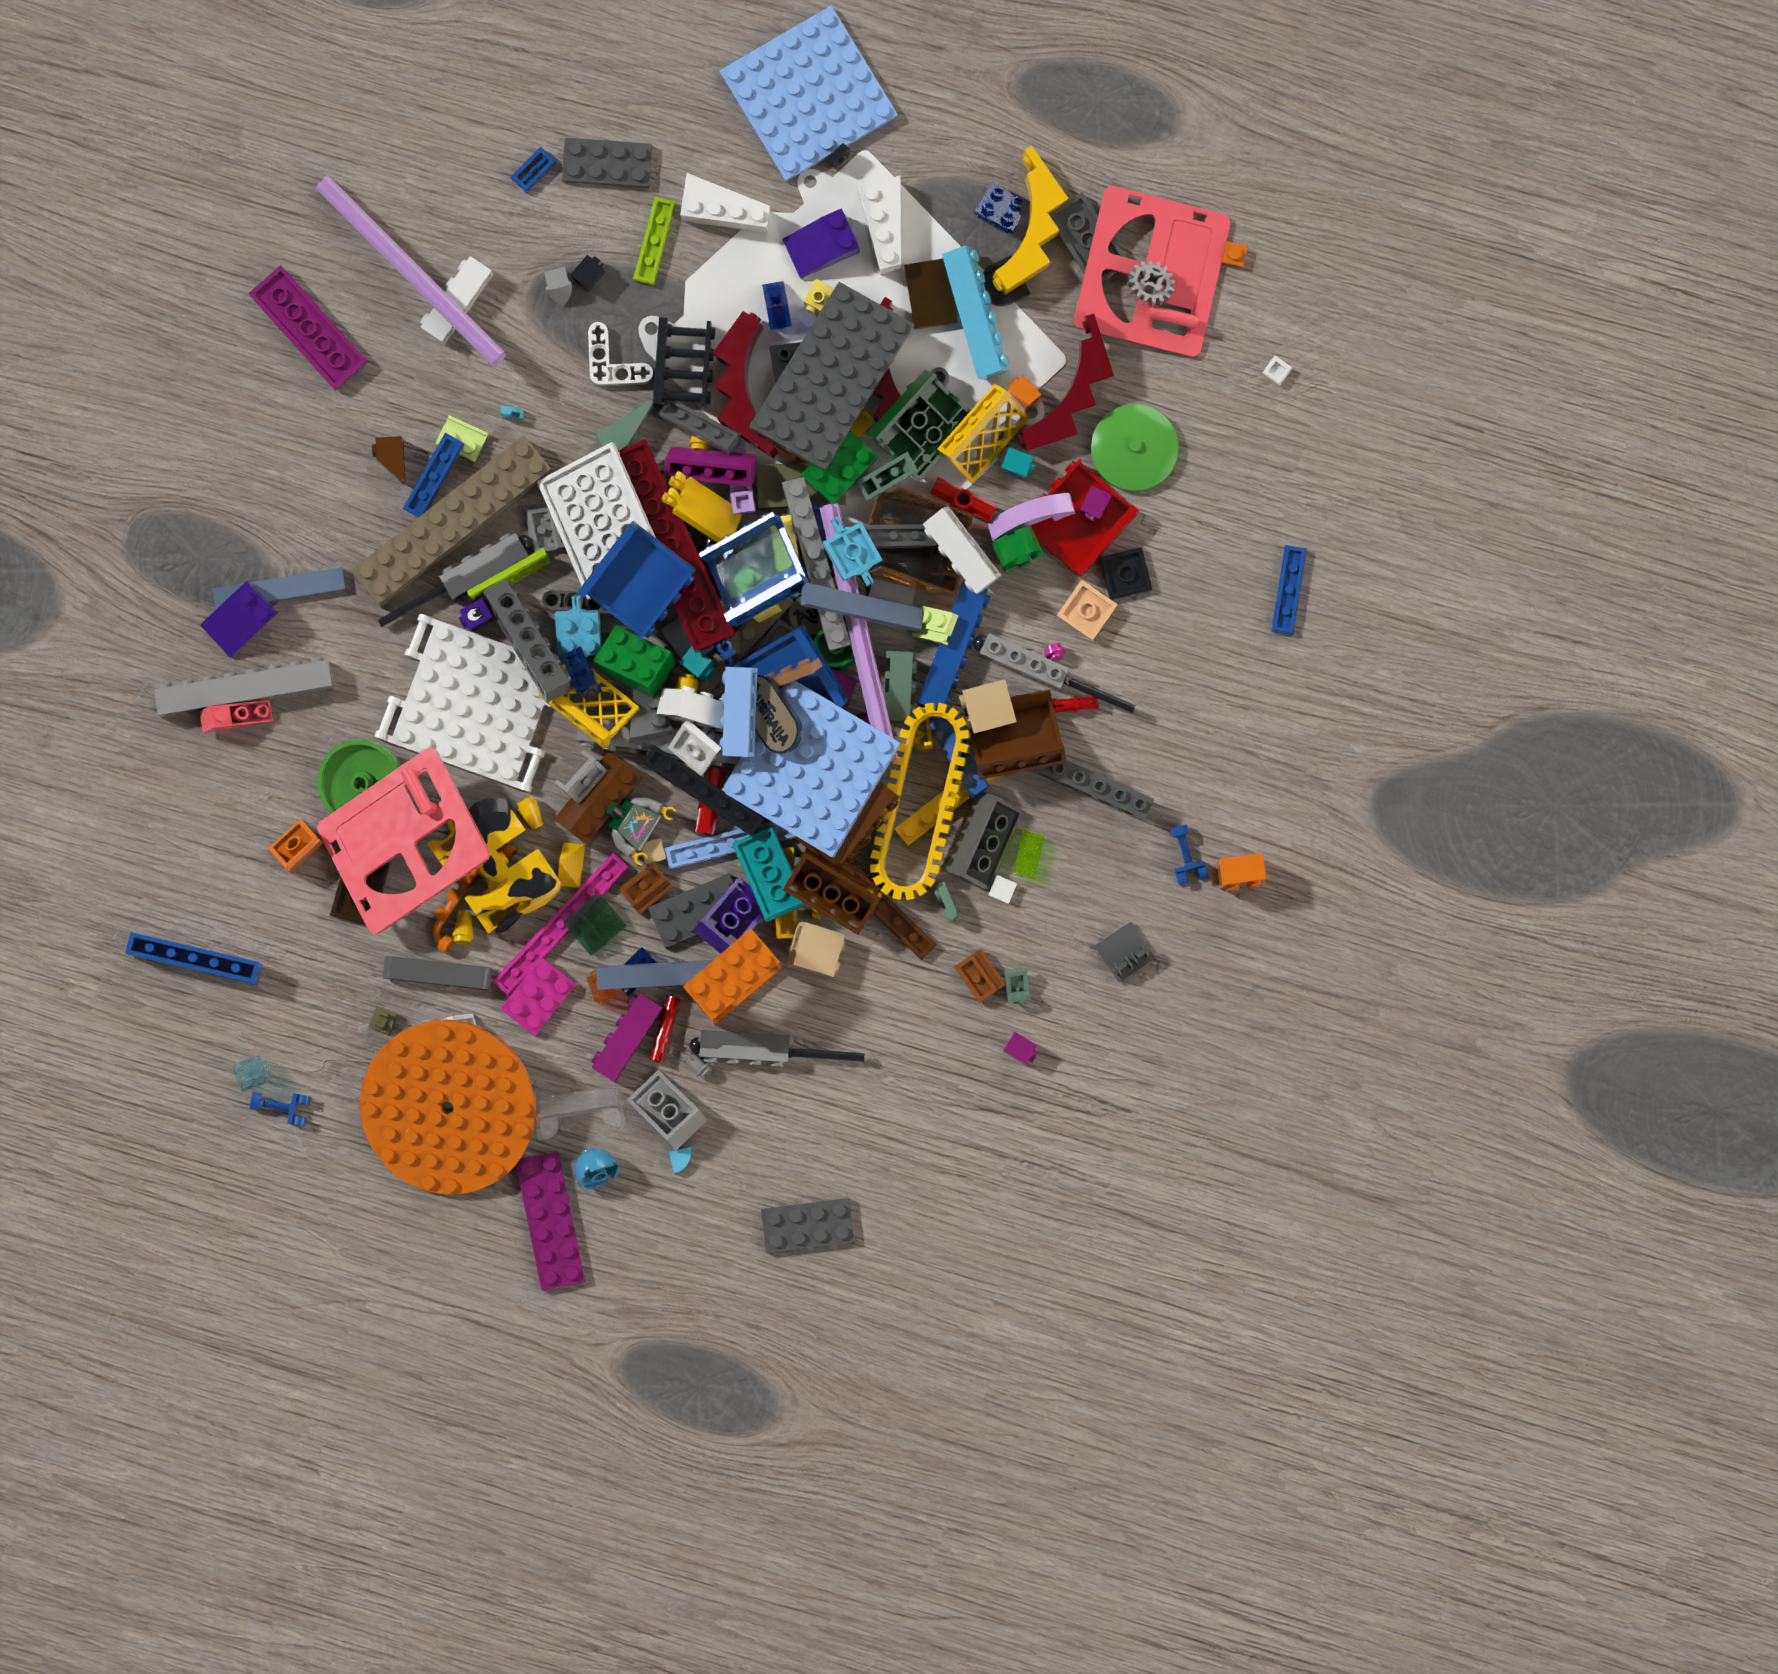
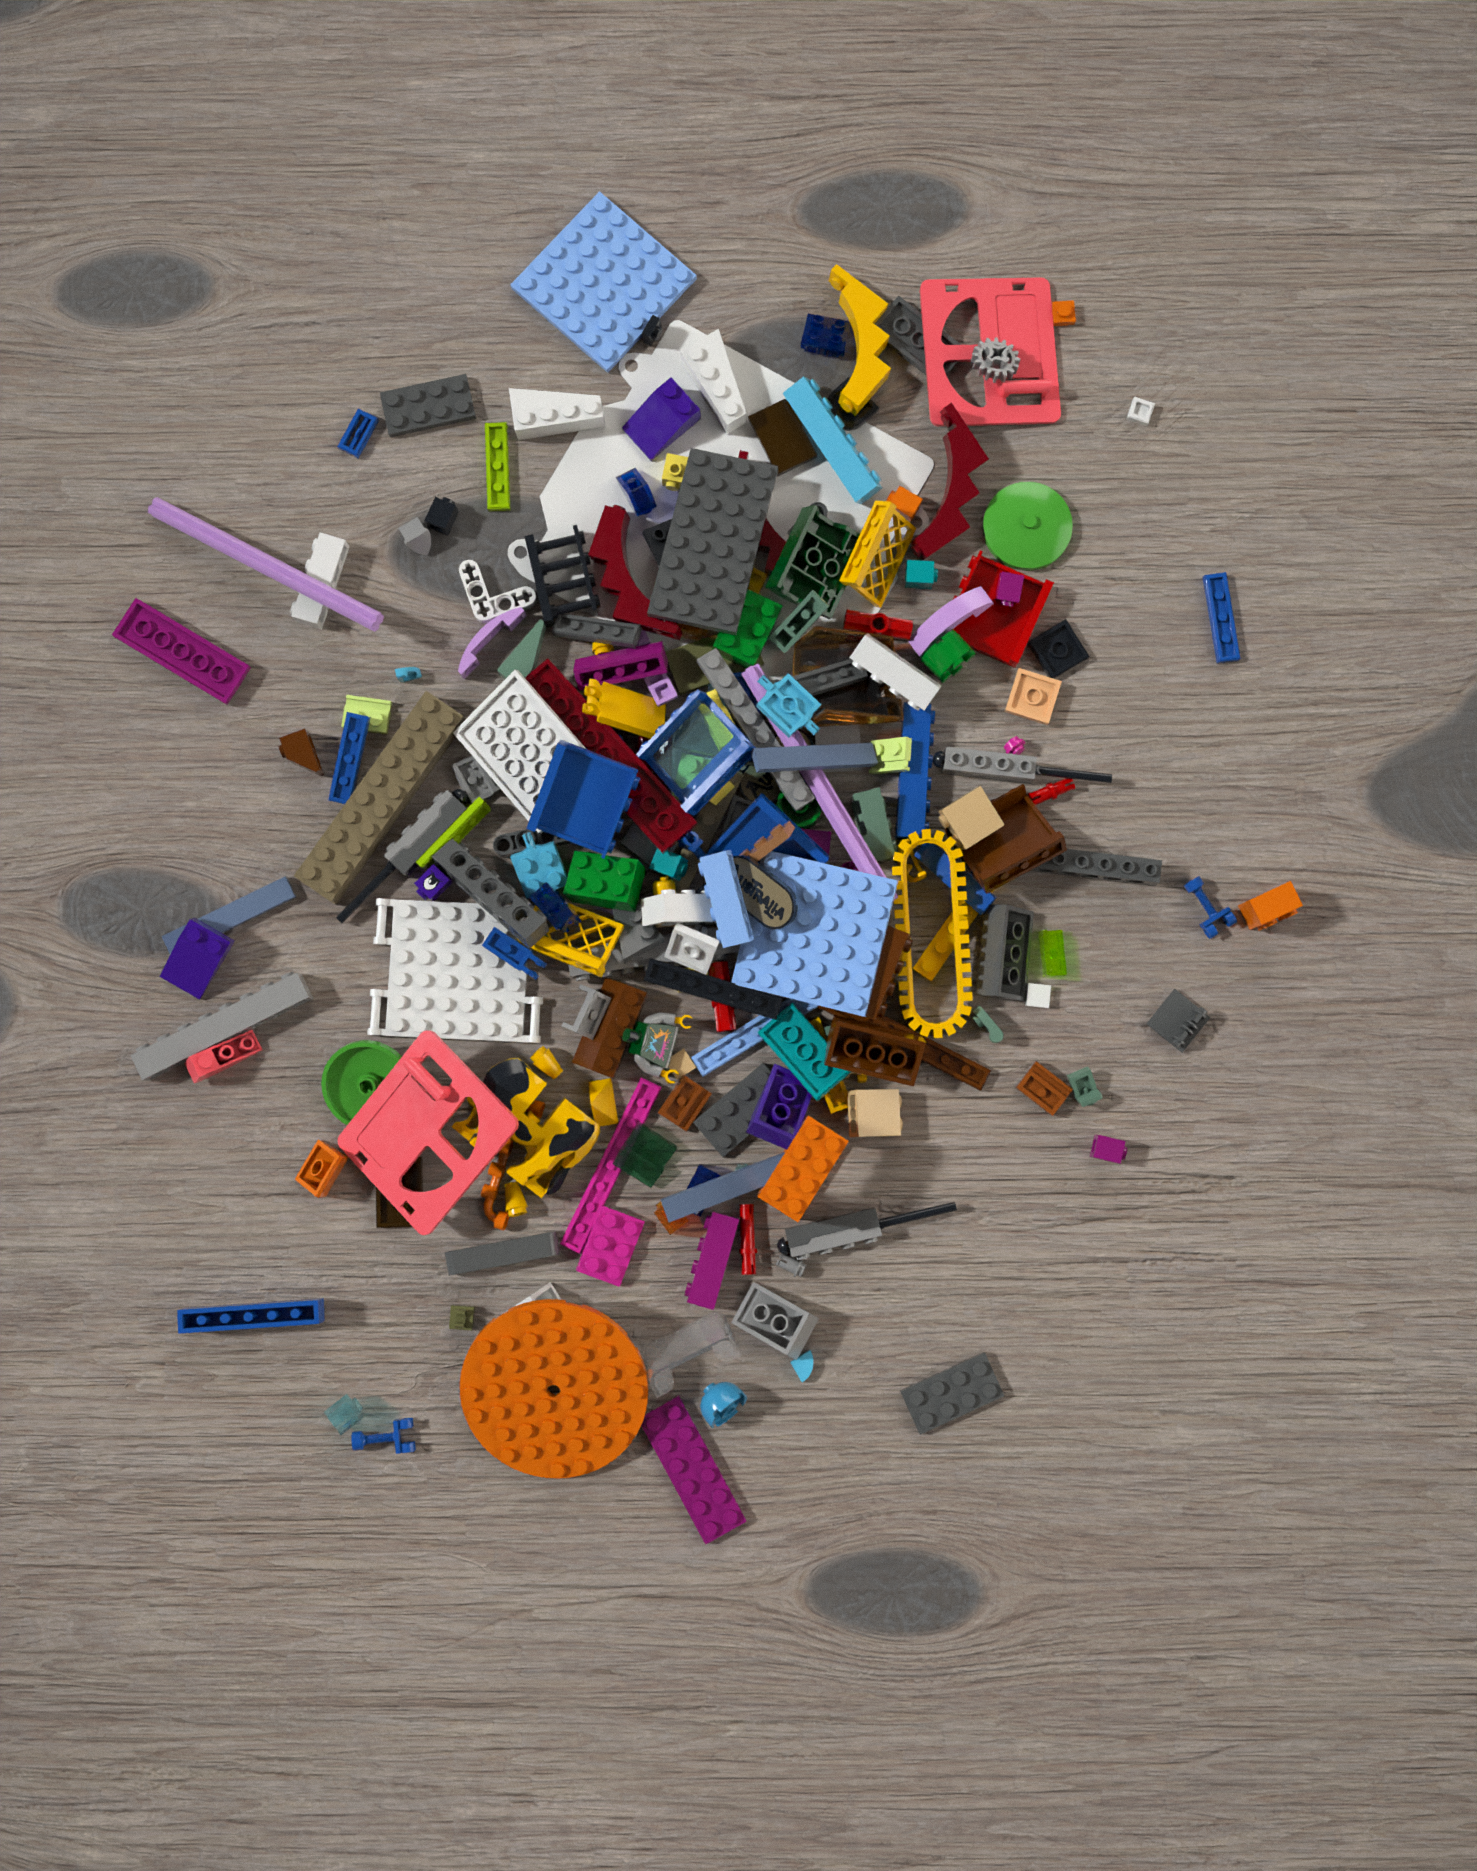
camera: 20 degrees left, 0 degrees up
none -> lavender slope [458,607,526,679]
none -> blue hinge [482,927,547,980]

